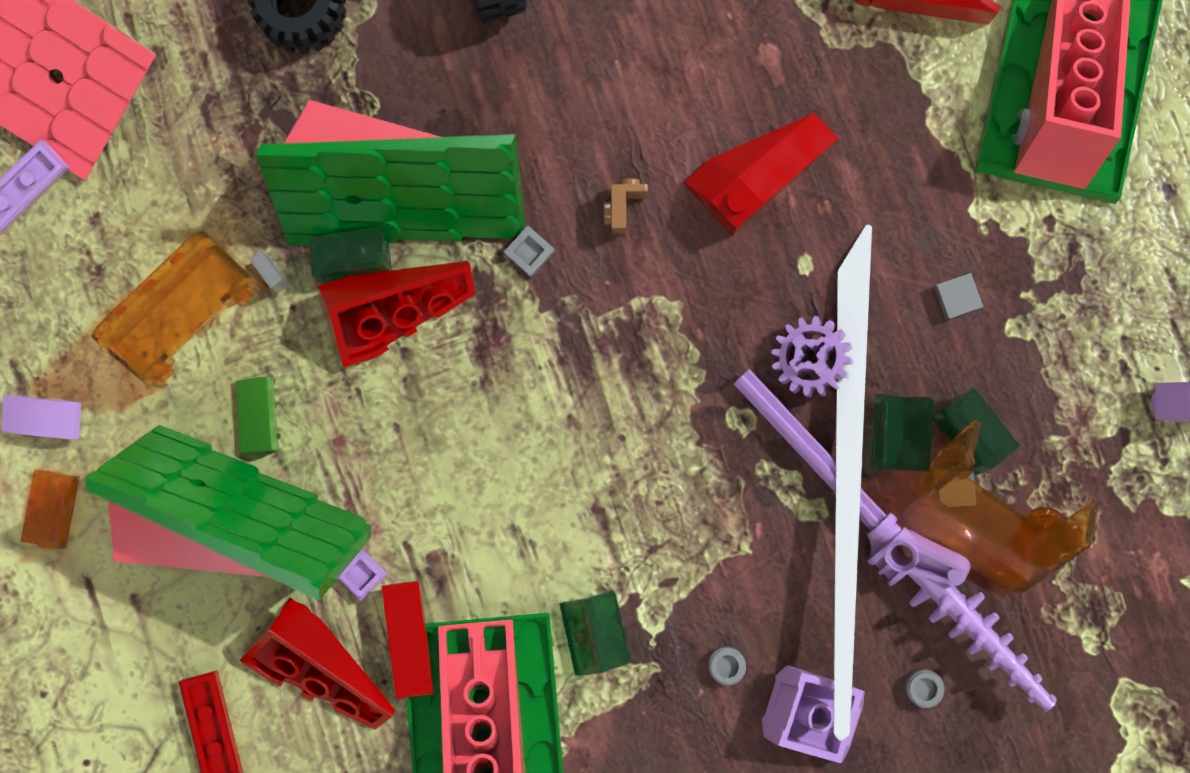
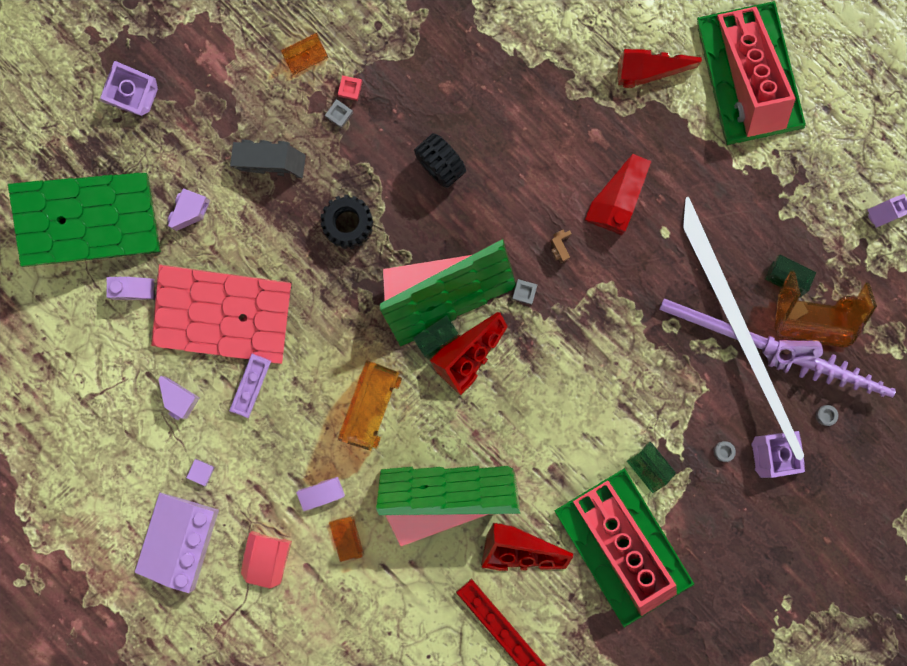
camera: 30 degrees left, 0 degrees up
bright green slope [236,376,278,454] -> none
light grey tile [249,250,290,293] -> none
lavender tile [338,548,388,601] -> none
red tile [381,580,435,699] -> none
lavender gear [771,316,854,397] -> none
clear green panel [871,394,934,472] -> none
light grey tile [934,273,983,320] -> none

